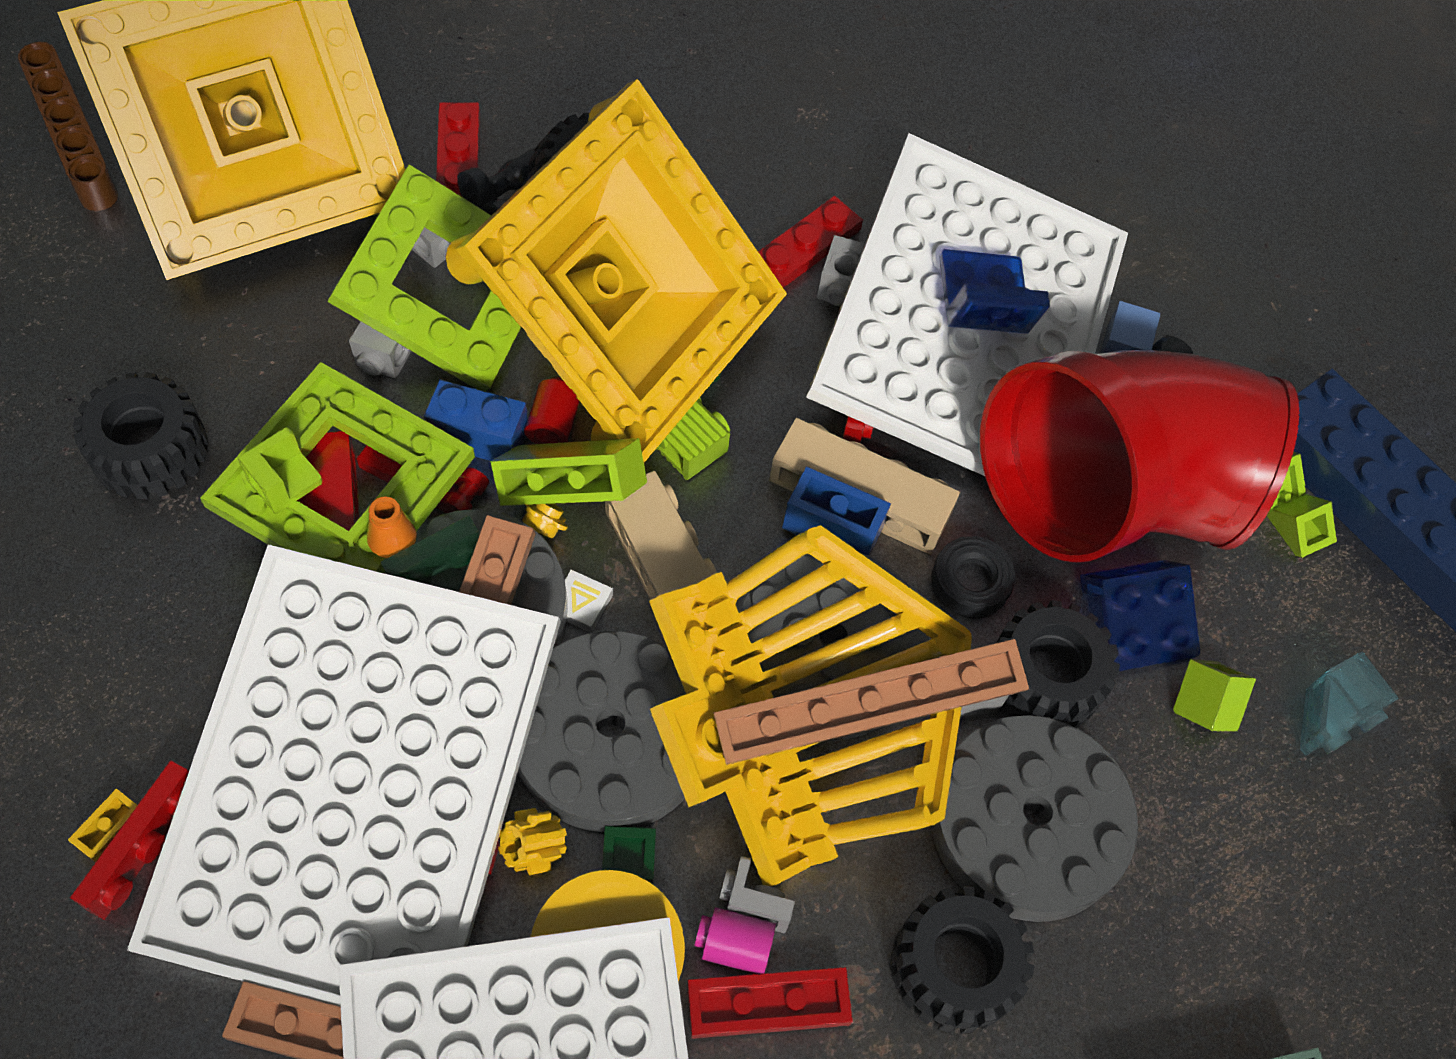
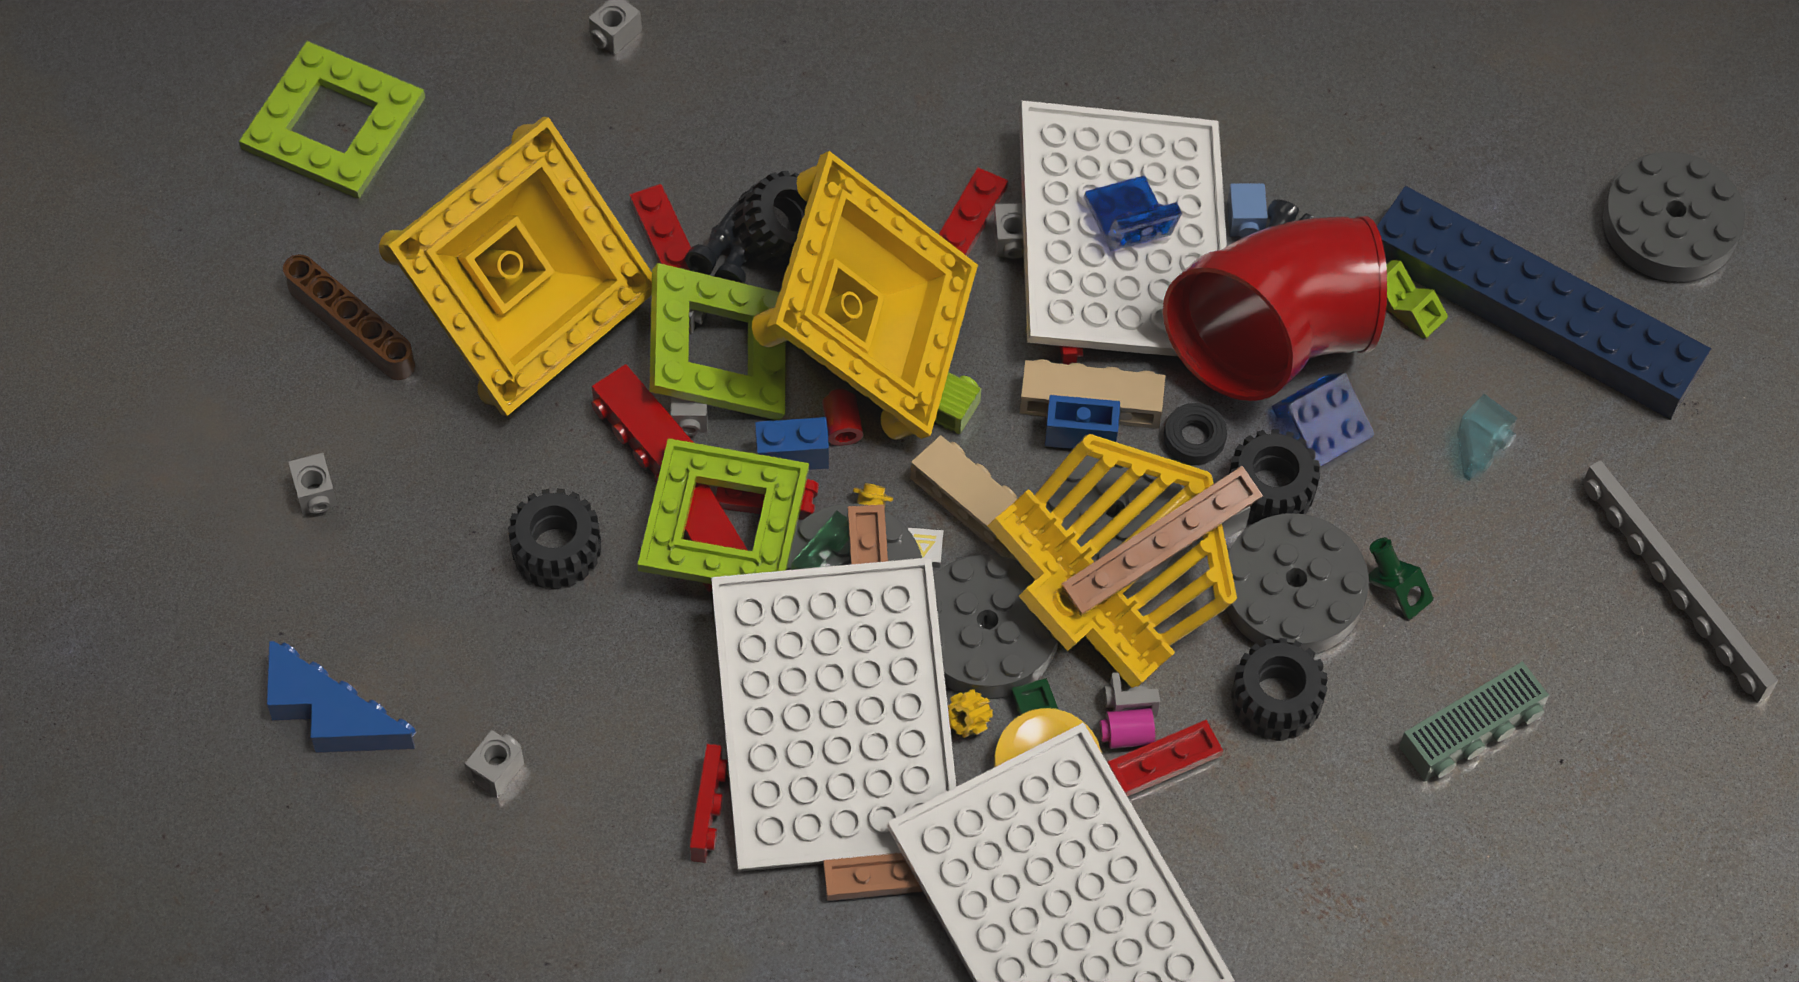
camera: 15 degrees left, 0 degrees up
yellow piece [68,789,137,863] -> none
lime panel [238,427,323,515] -> none
orange cone [367,496,417,559] -> none
lime brick [490,438,647,506] -> none
lime panel [1173,659,1256,731] -> none
none -> red brick [591,364,702,487]
none -> dark green bracket [1368,537,1434,619]

